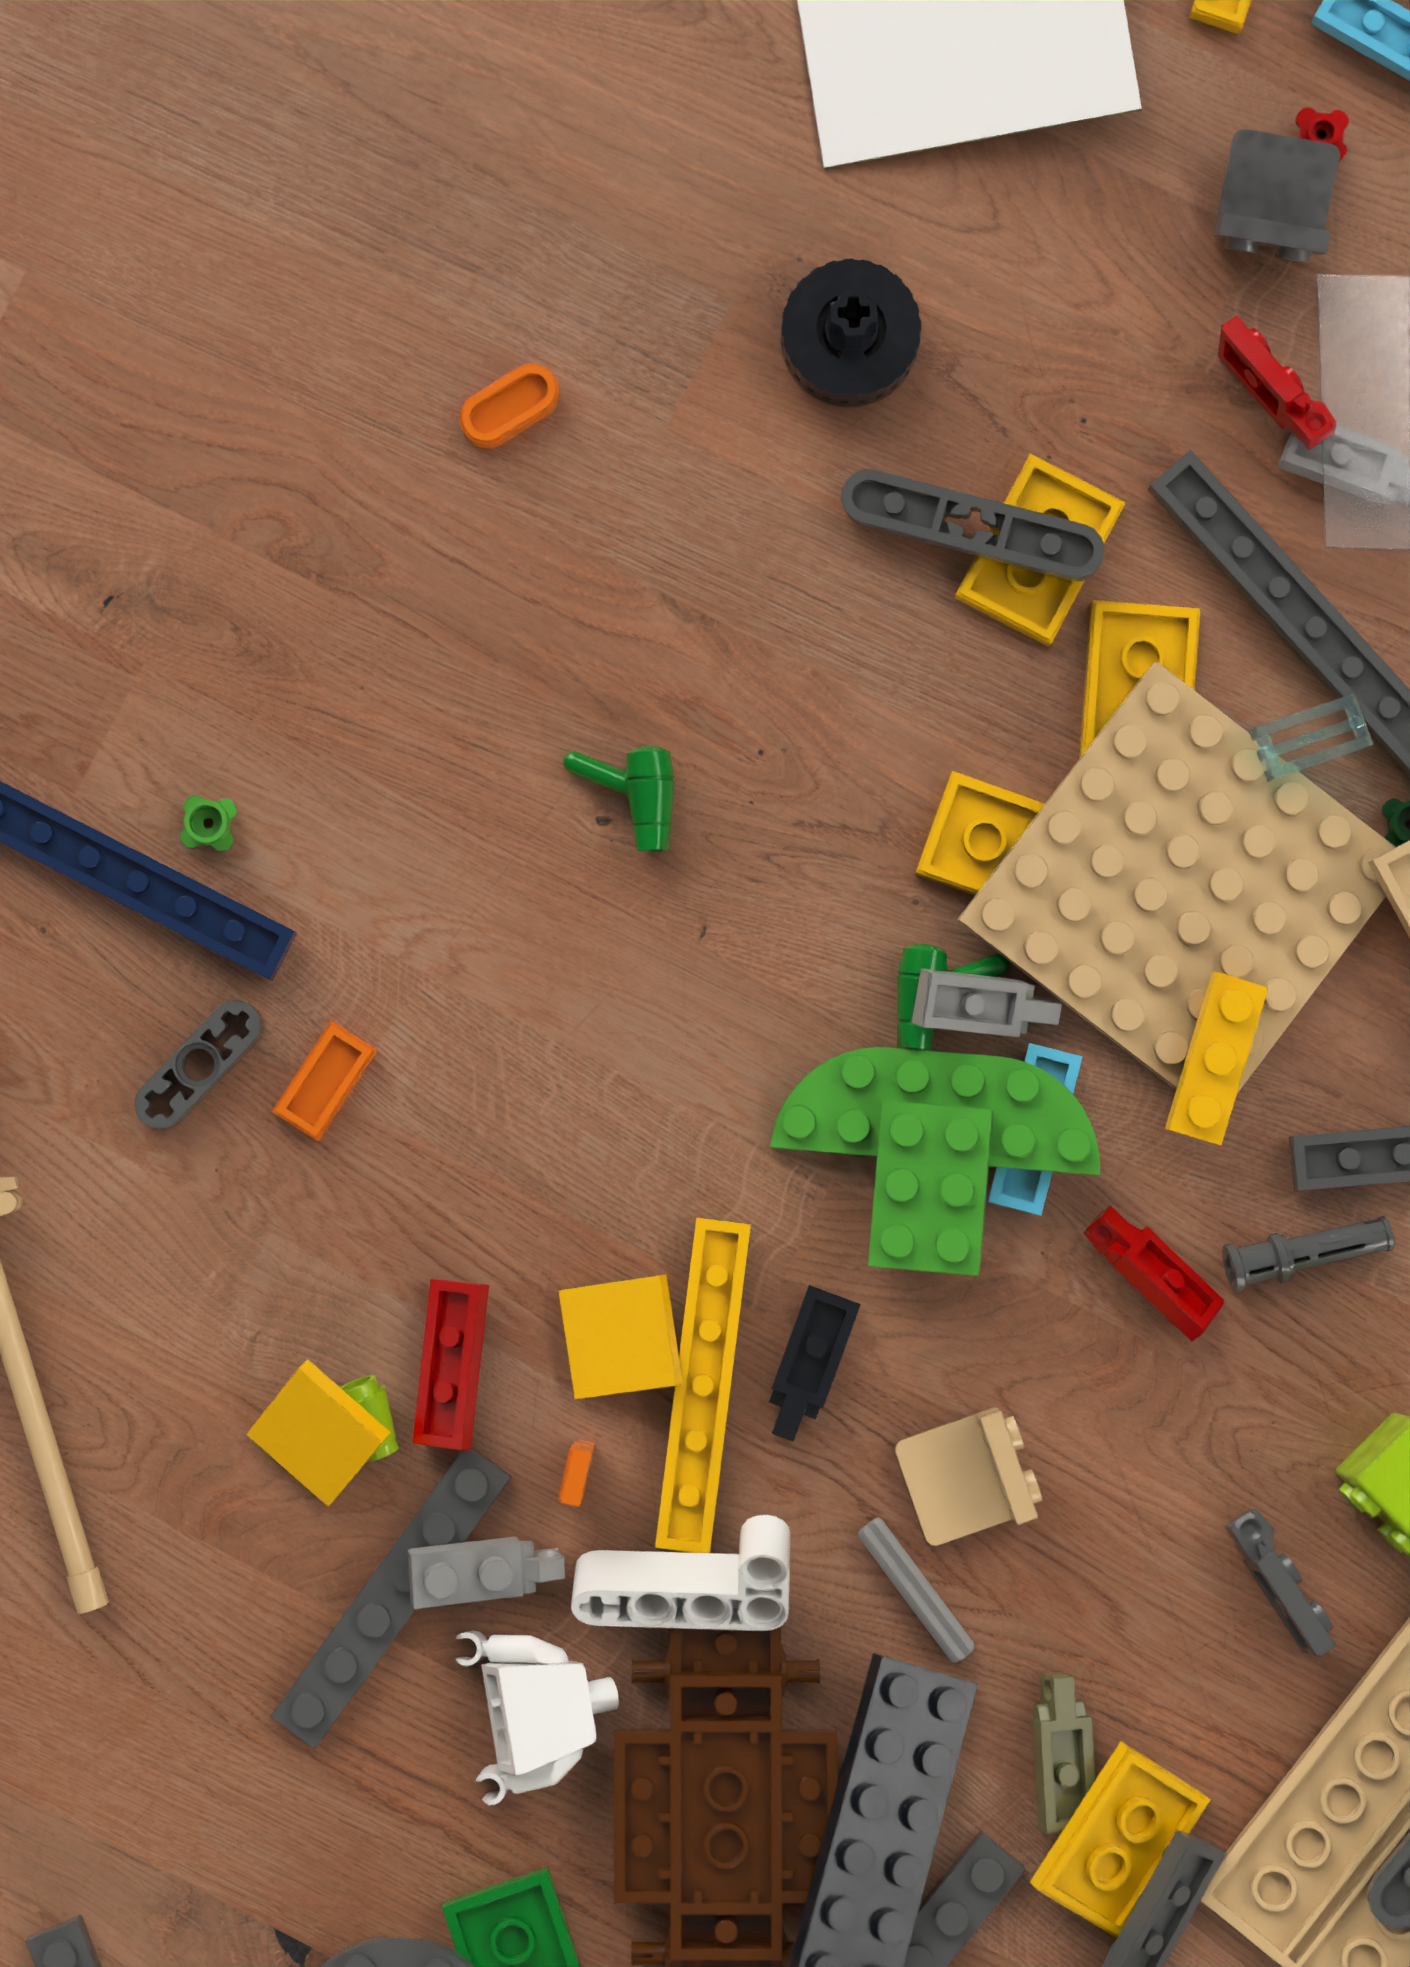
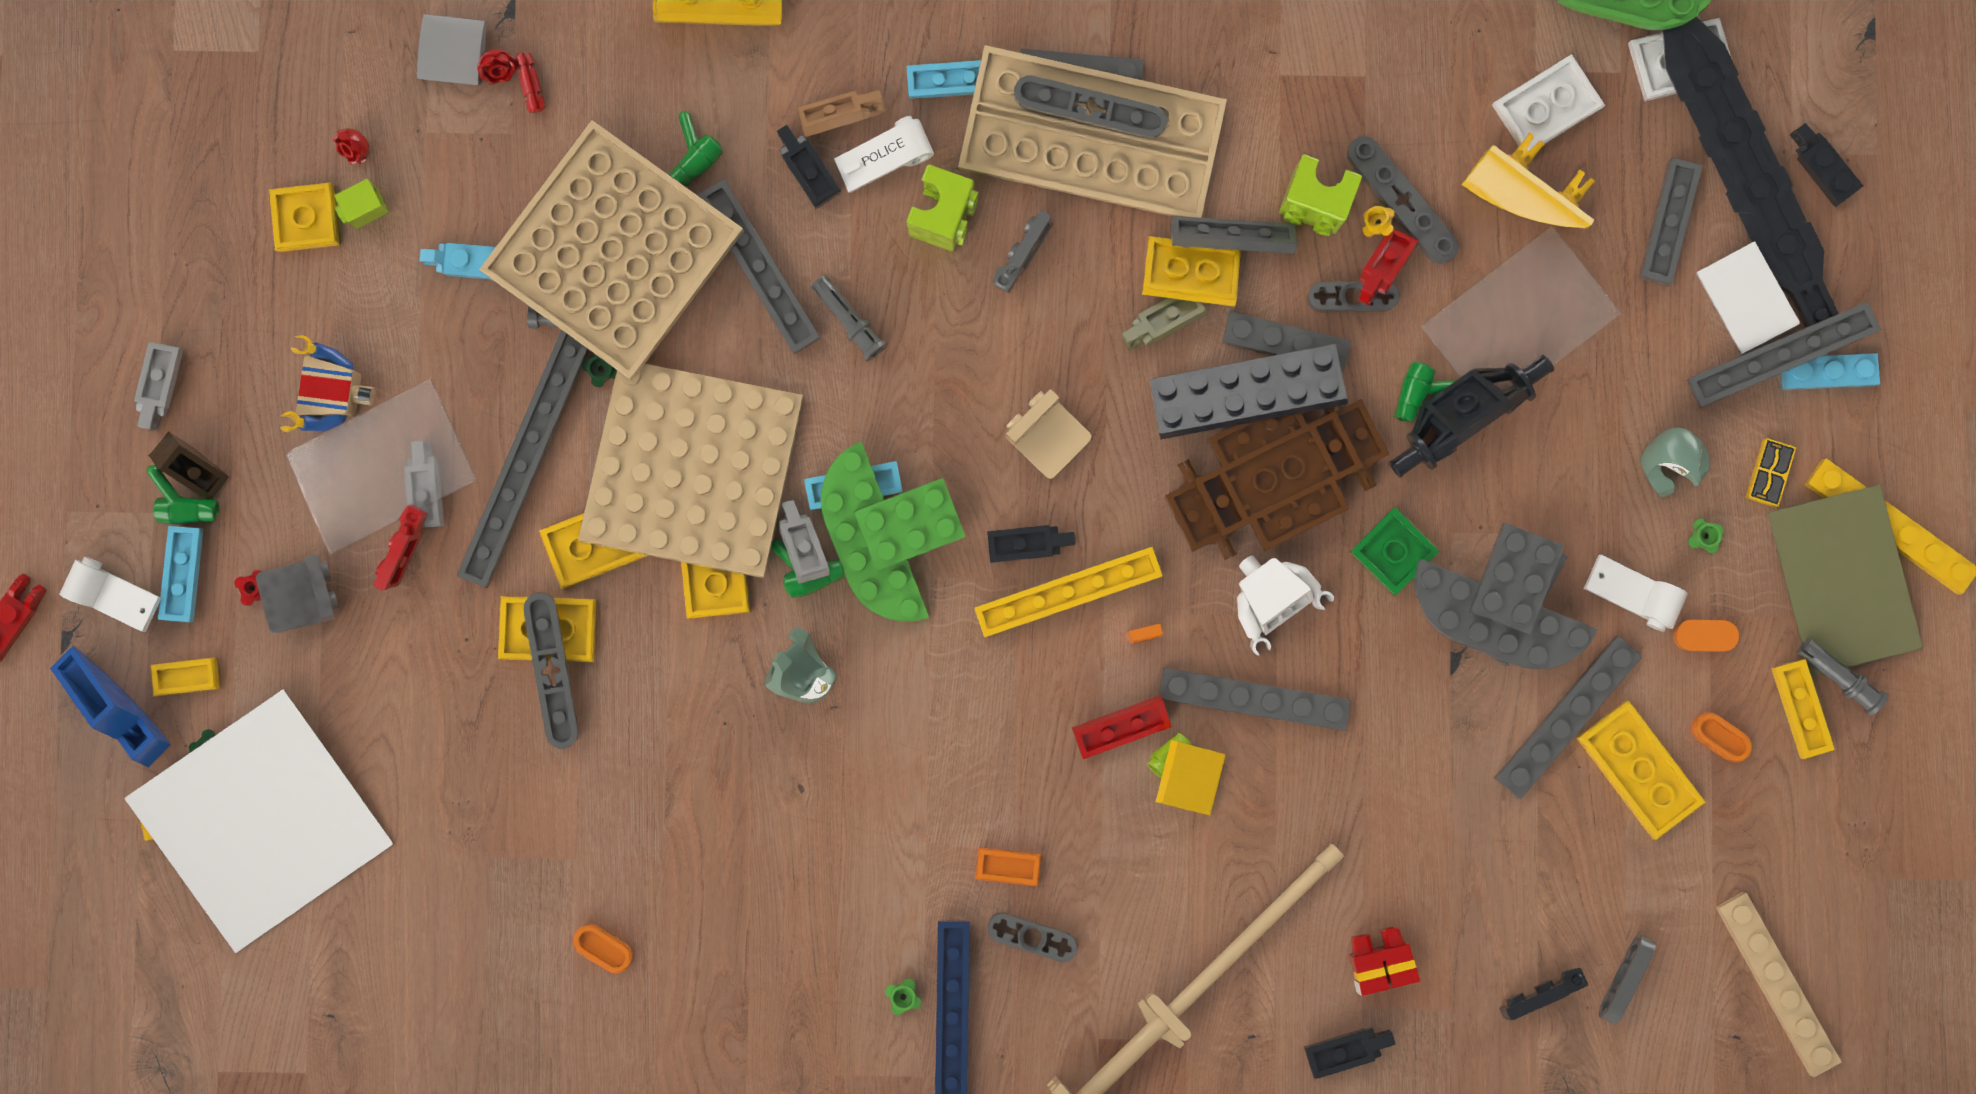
camera: 120 degrees left, 0 degrees up
light grey hinge [408,1536,565,1609] -> none
yellow tile [558,1274,683,1399] -> none
green piece [563,746,675,852] -> none
white beam [571,1515,790,1631] -> none
black piece [781,259,922,407] -> none
light grey axle [858,1517,975,1663] -> none
red hinge [1083,1205,1224,1342] -> none
yellow plate [1165,971,1269,1146] -> none
clear light blue tile [1249,693,1374,782] -> none
none -> sand green piece [764,626,837,704]

